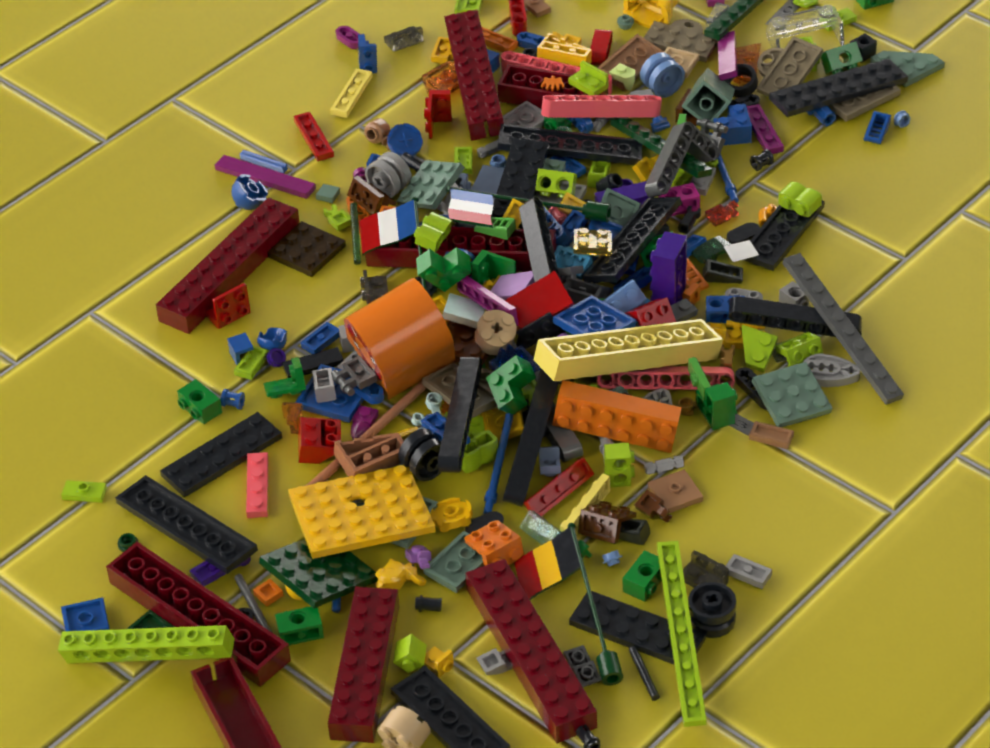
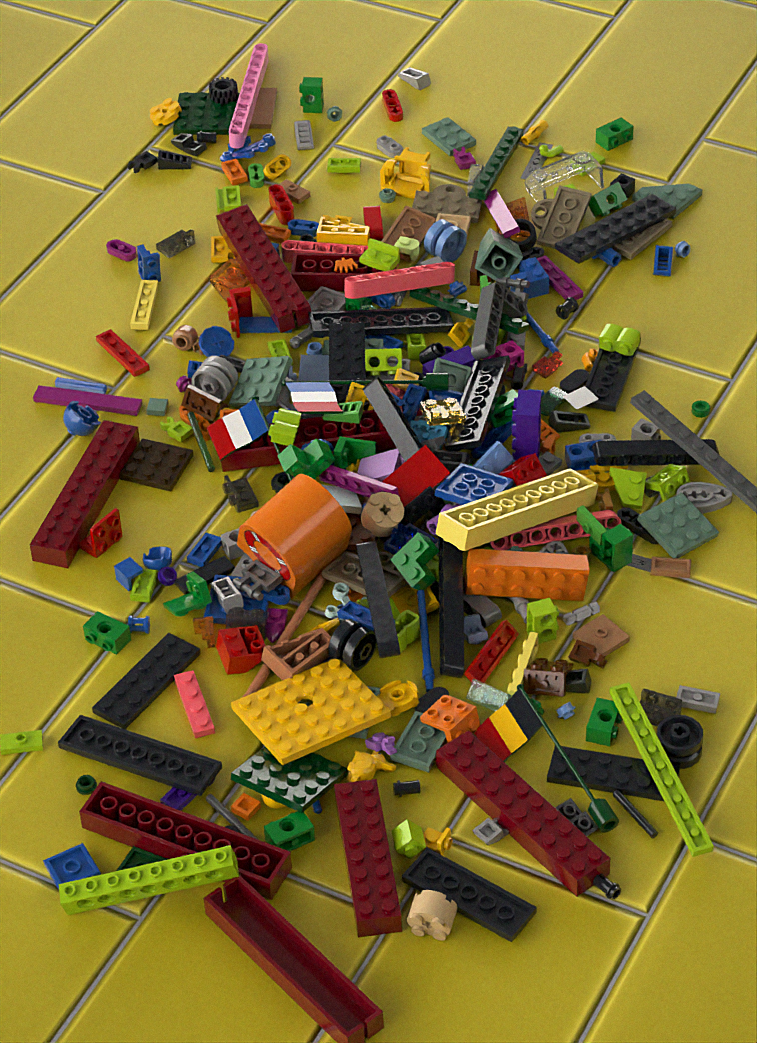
camera: 15 degrees left, 0 degrees up
none -> clear smoke bracket [226,607,269,641]
none -> blue tile [239,317,292,333]
none -> green tile [691,400,710,418]

